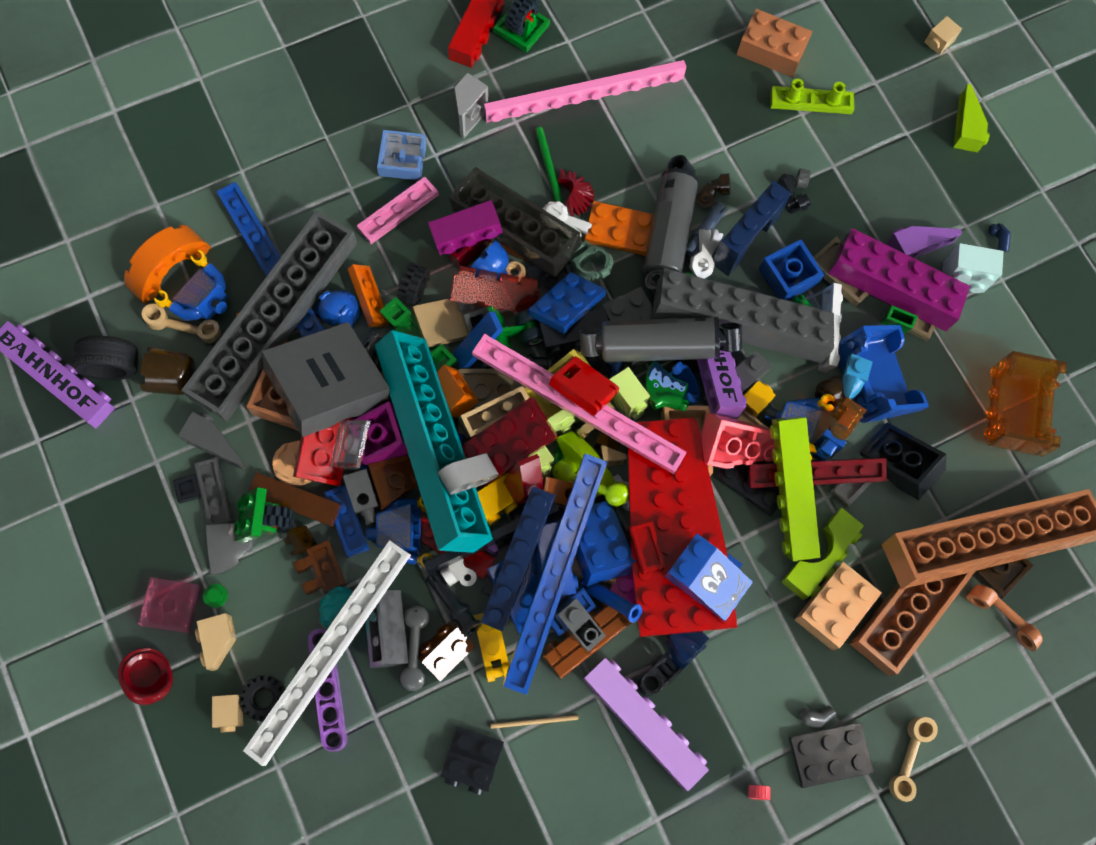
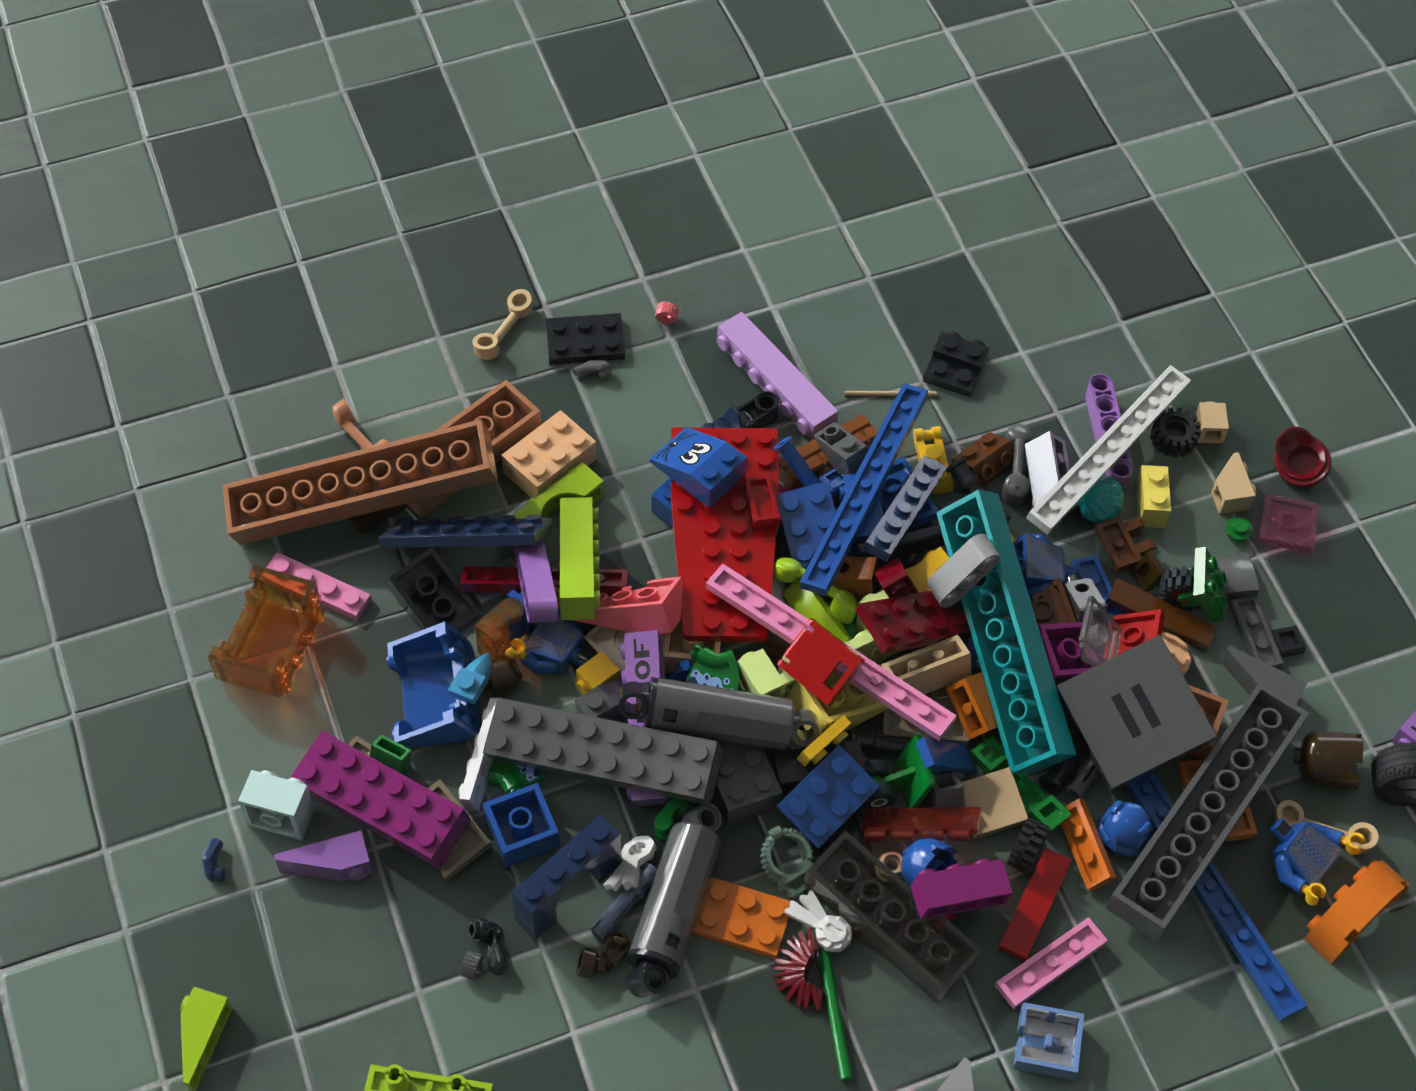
camera: 170 degrees left, 15 degrees down
none -> bright pink plate [263,552,372,621]
none -> dark blue plate [378,515,552,548]
none -> medium lavender beam [514,538,558,623]
none -> yellow plate [797,714,851,767]
none -> red tile [998,847,1072,962]
none -> light yellow brick [1136,465,1171,528]

